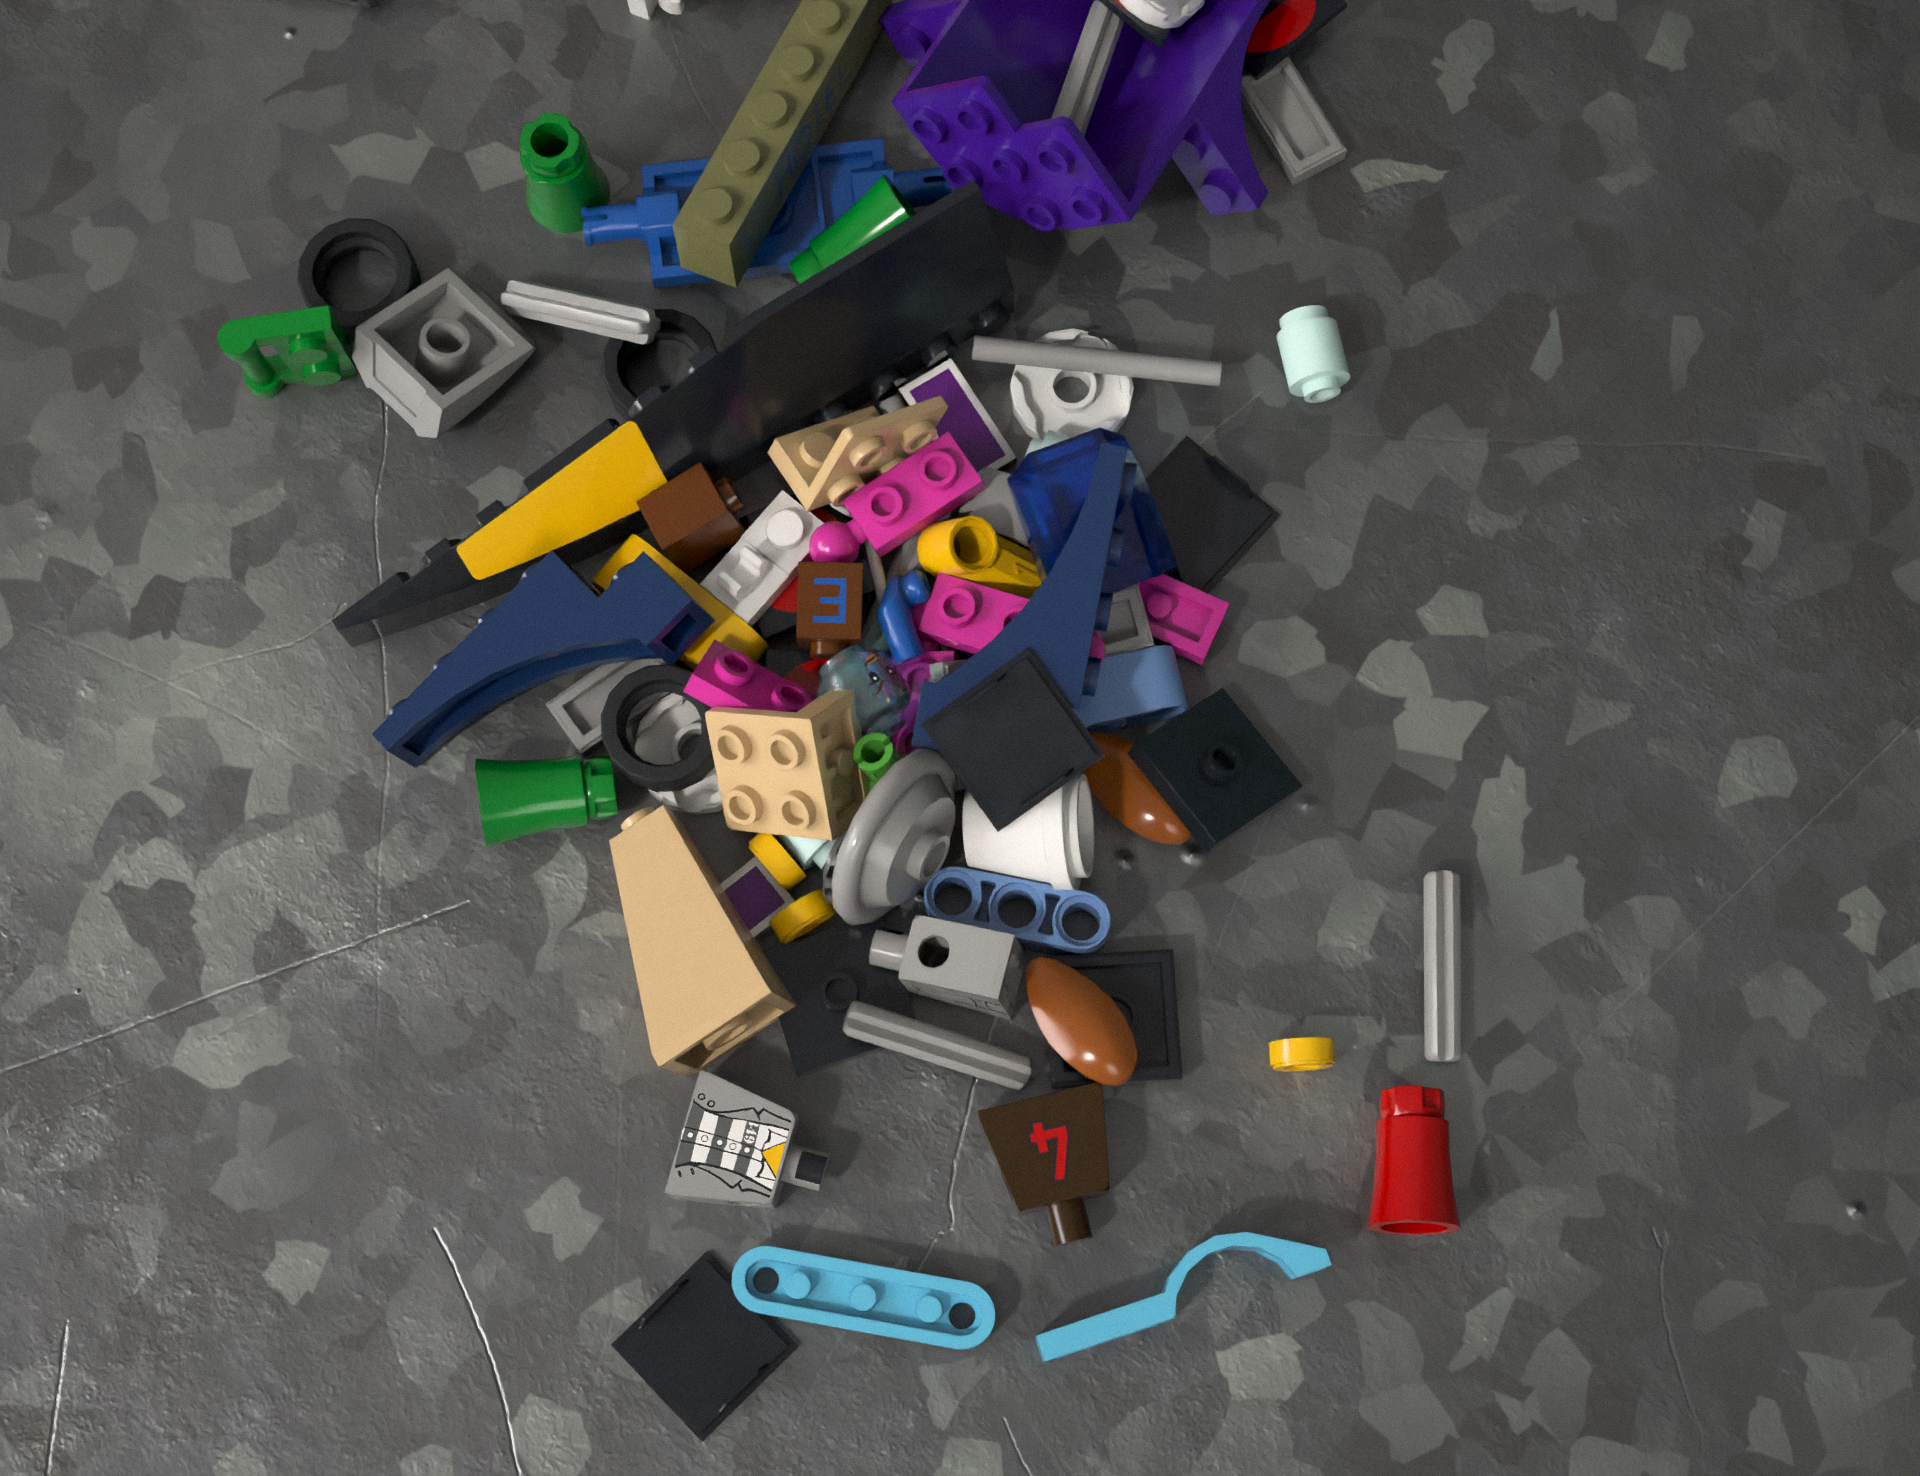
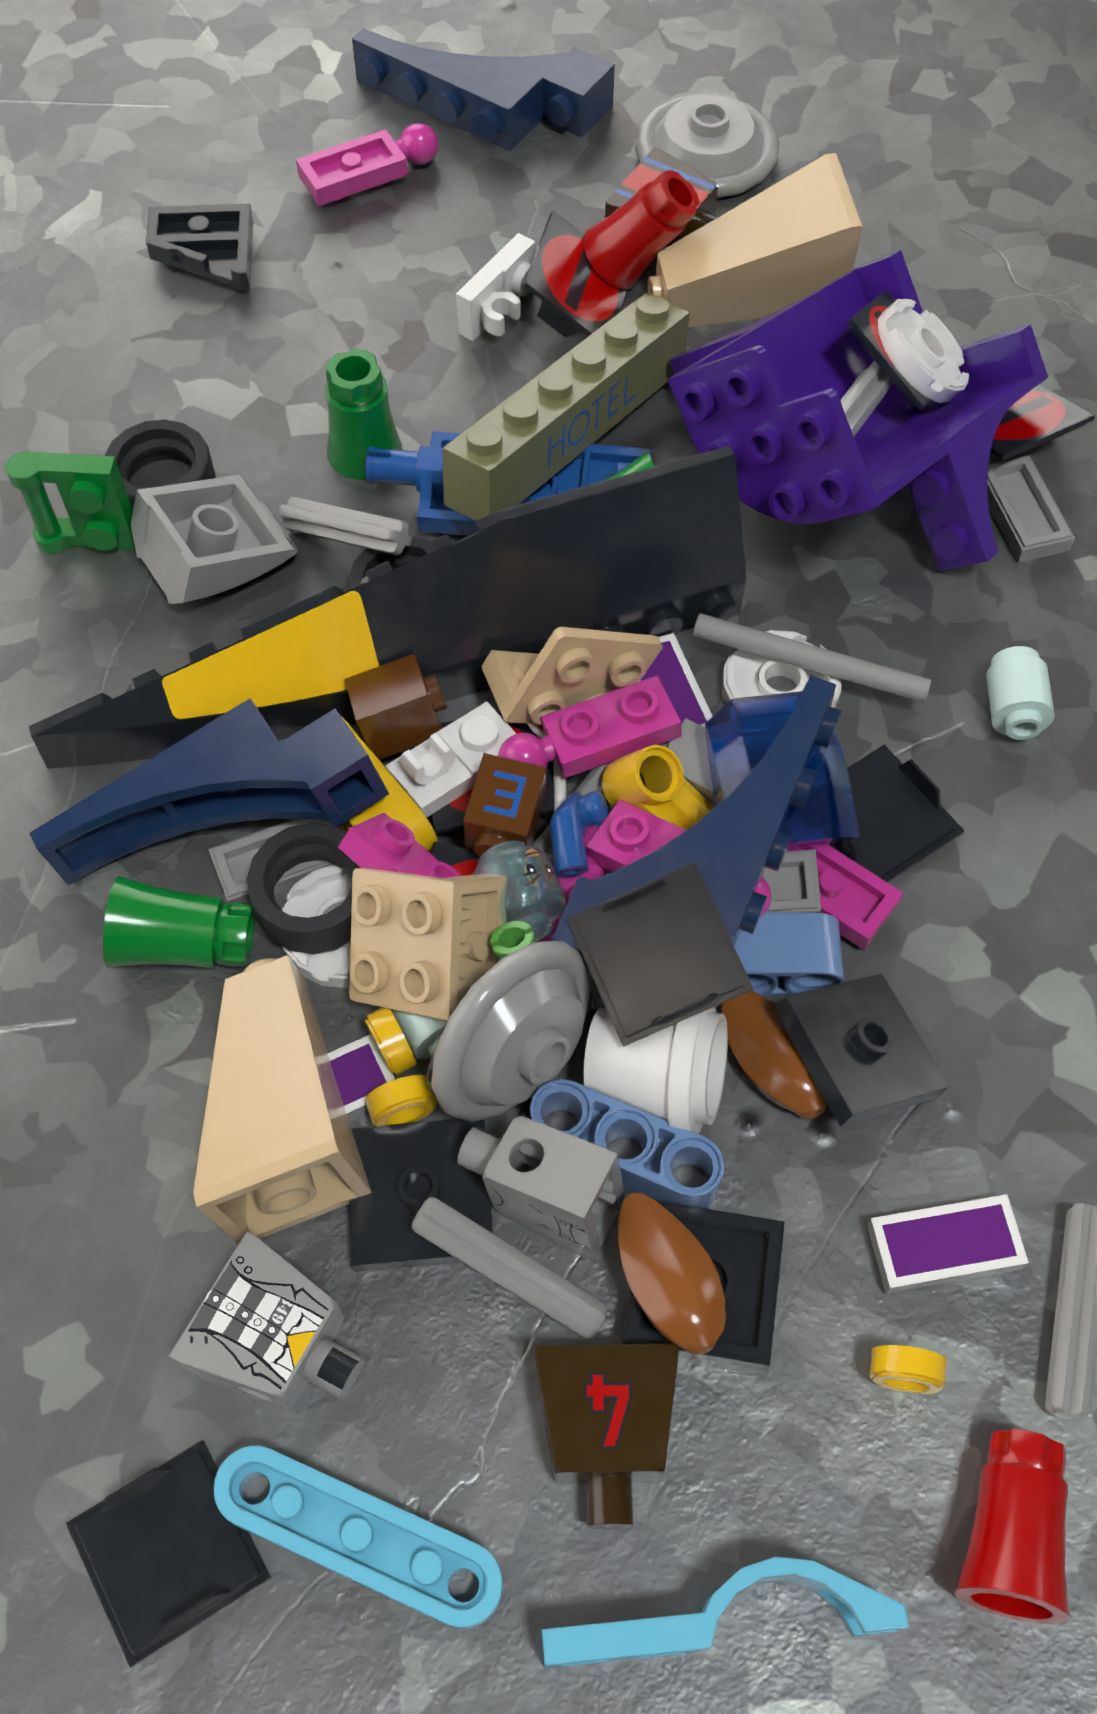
camera: 10 degrees right, 15 degrees down
none -> tile [867,1194,1029,1294]

